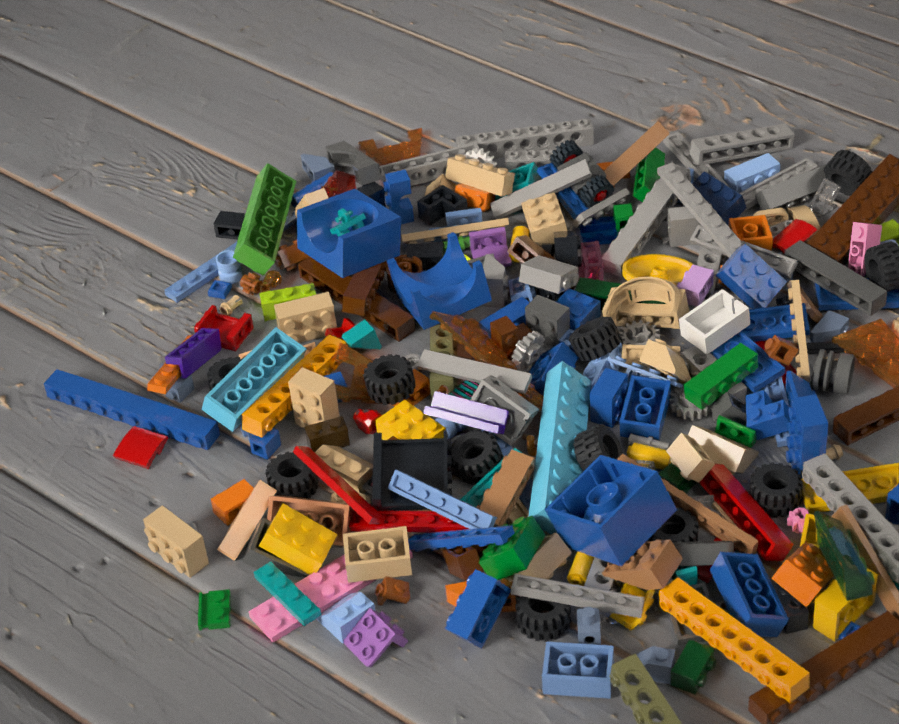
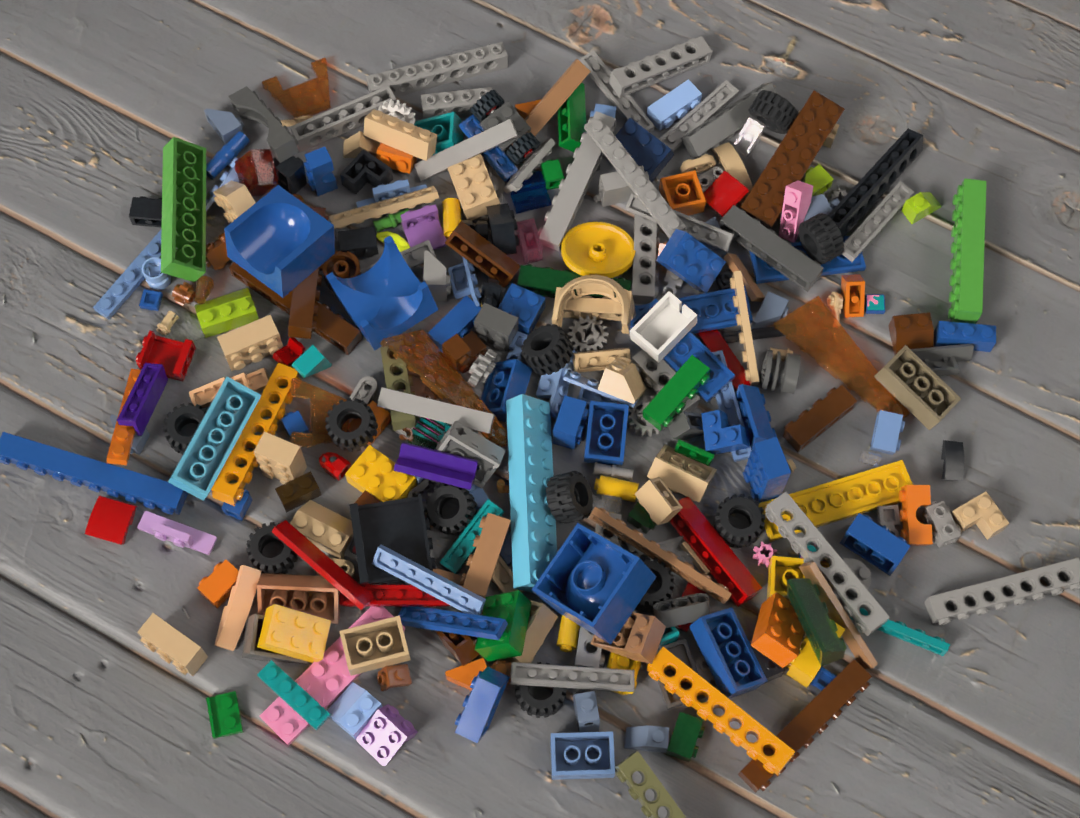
camera: 15 degrees left, 25 degrees up
teal hips [330,208,366,236] -> none
light grey brick [519,255,579,294] -> none
lavender brick [677,265,714,307] -> none
dark orange brick [764,335,798,366] -> none
none -> lavender bracket [137,511,217,555]

